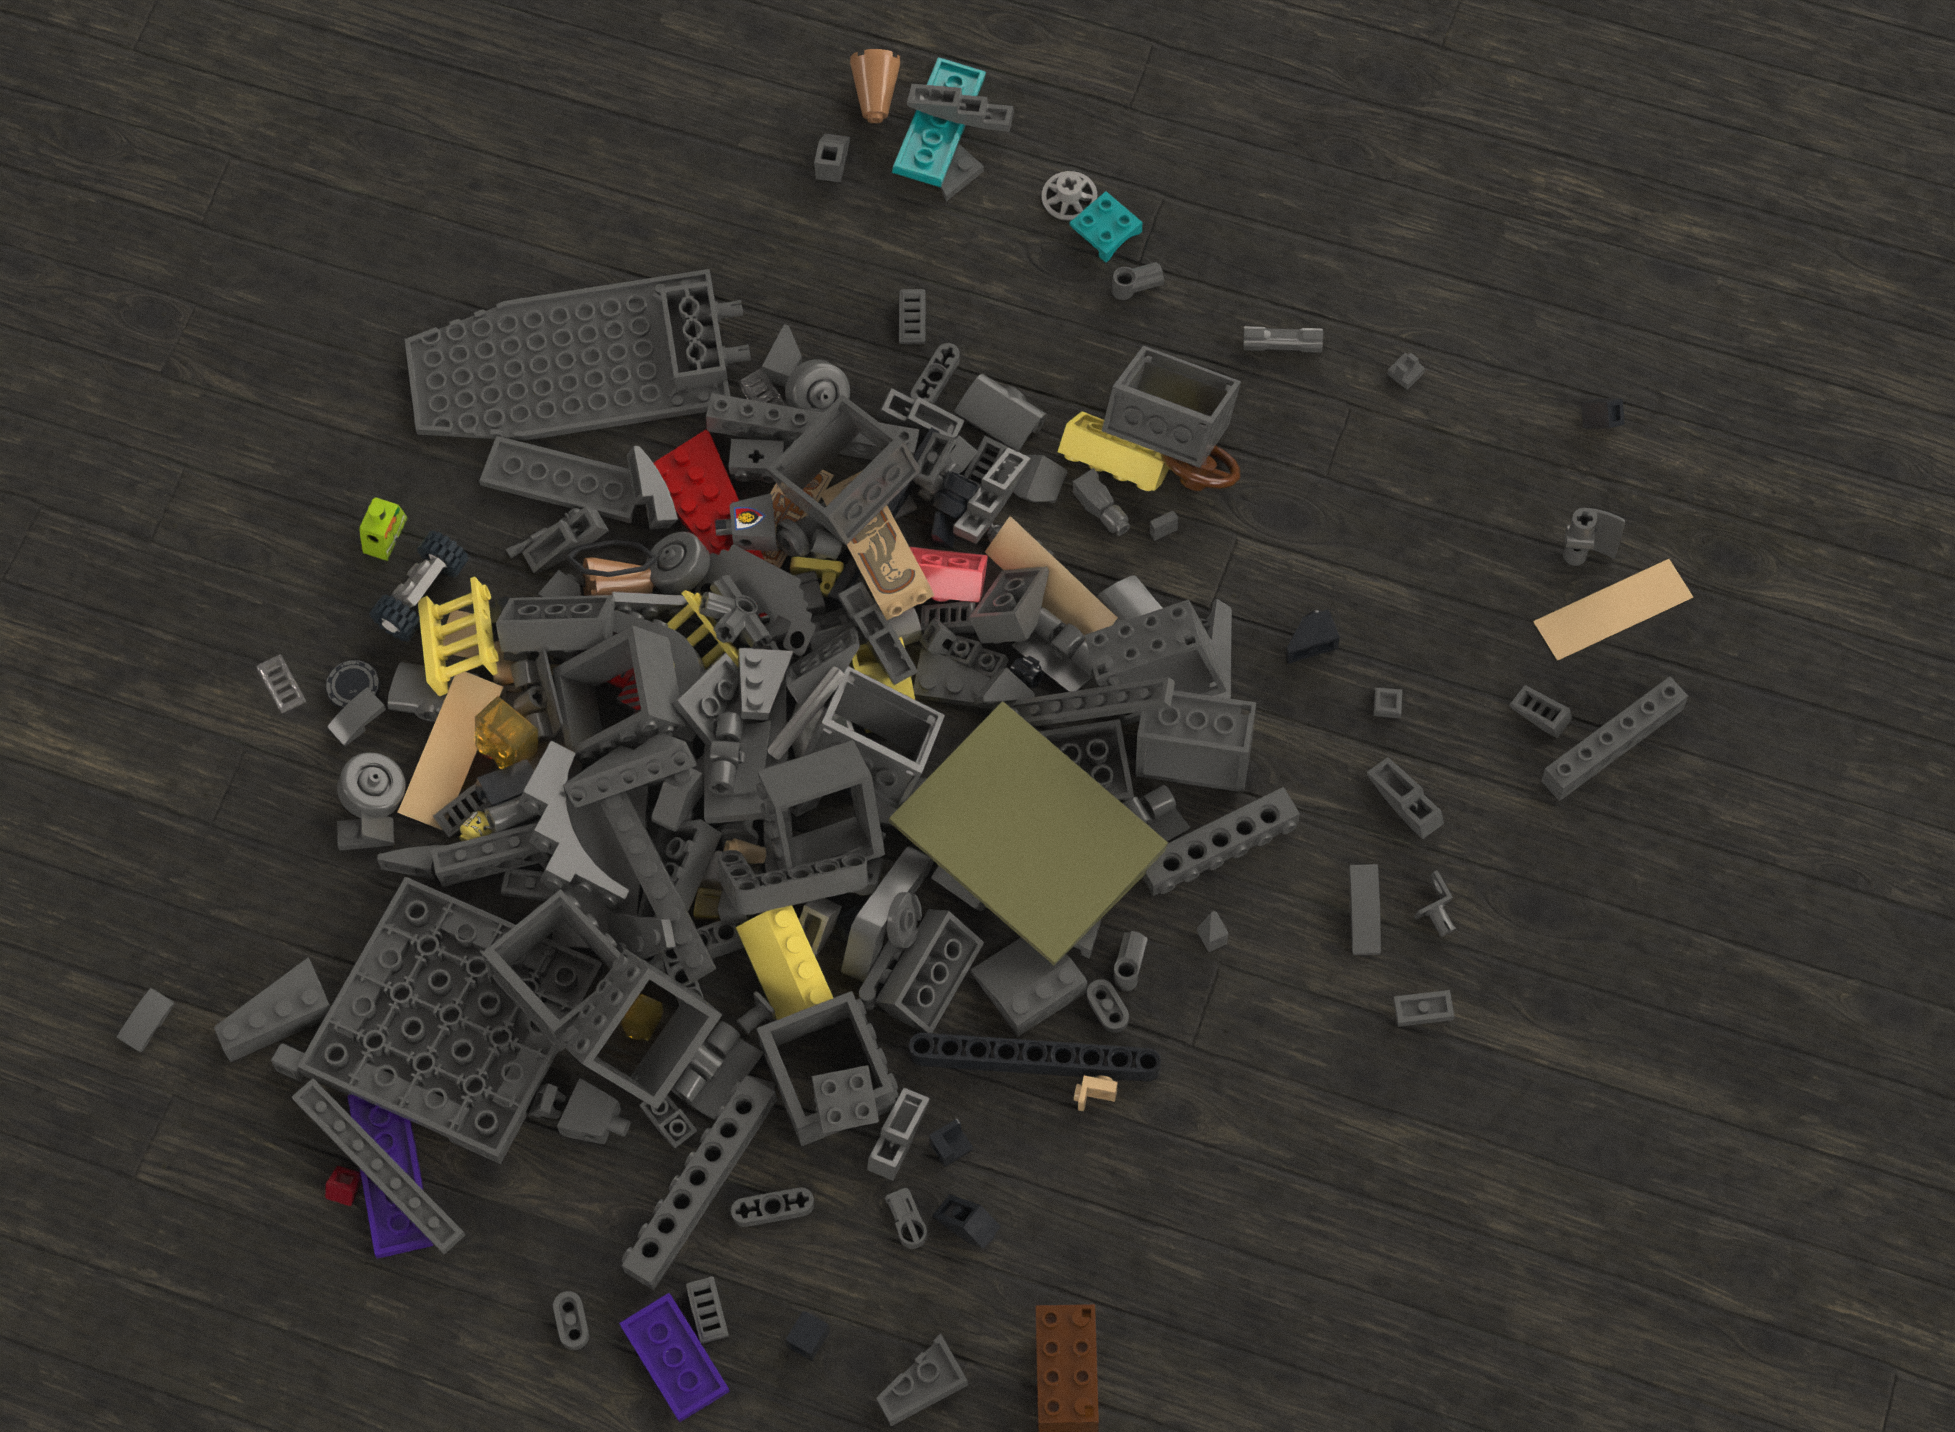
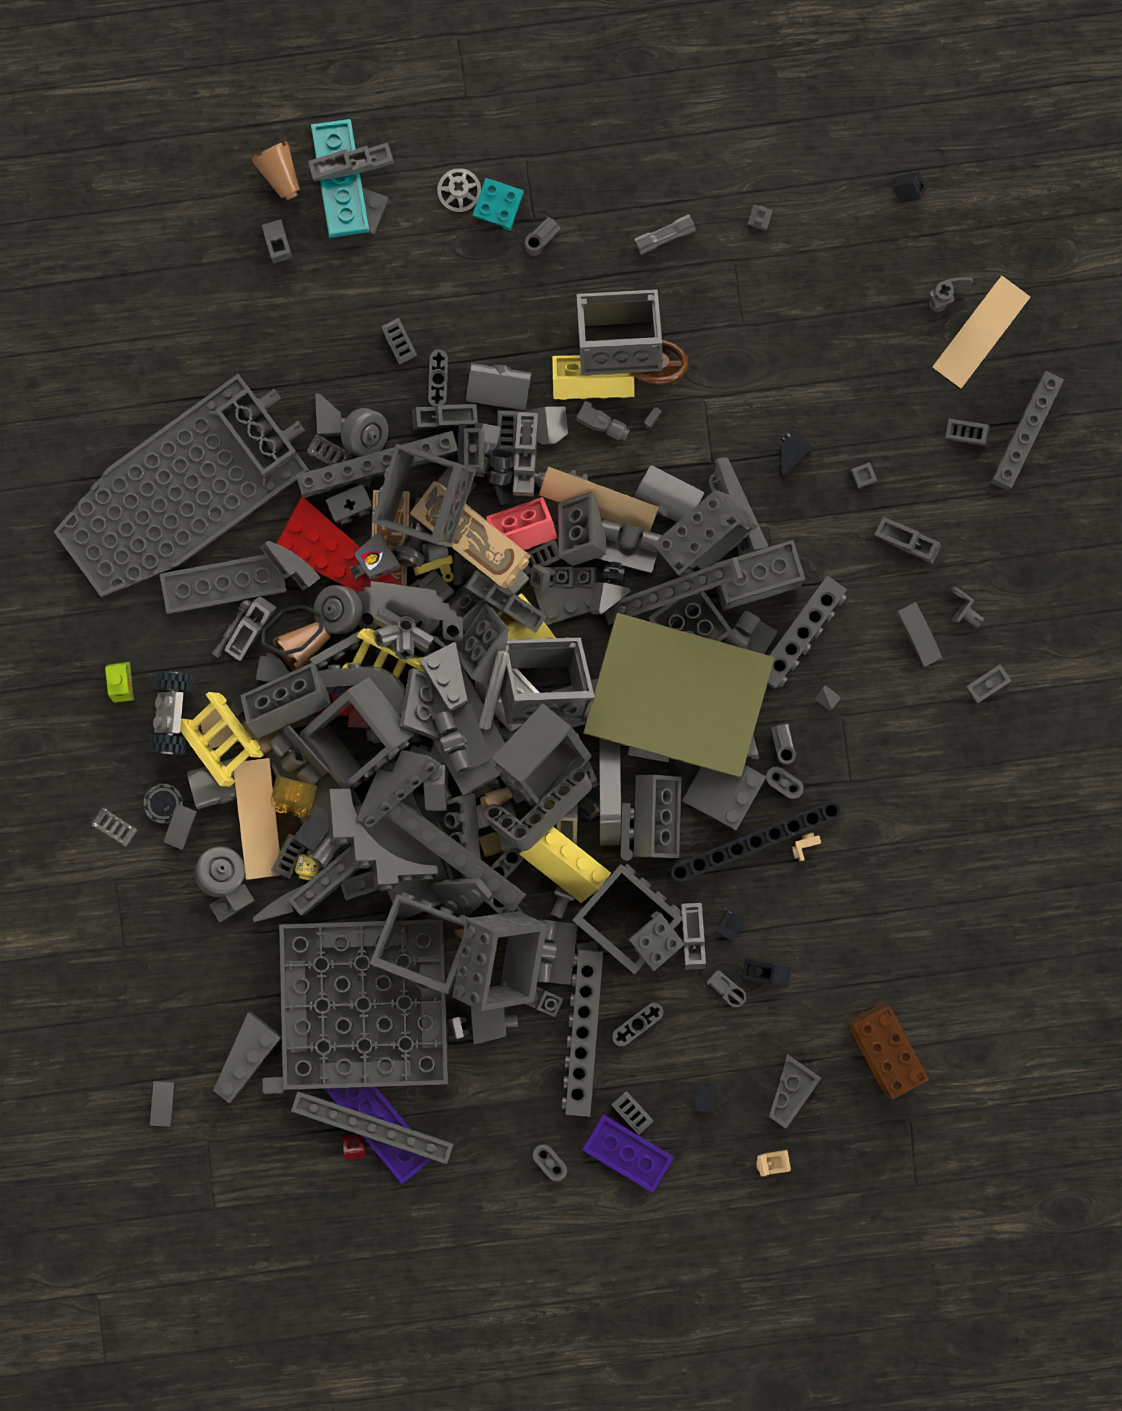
camera: 25 degrees left, 20 degrees up
dark grey tile [887,892,922,948] -> none

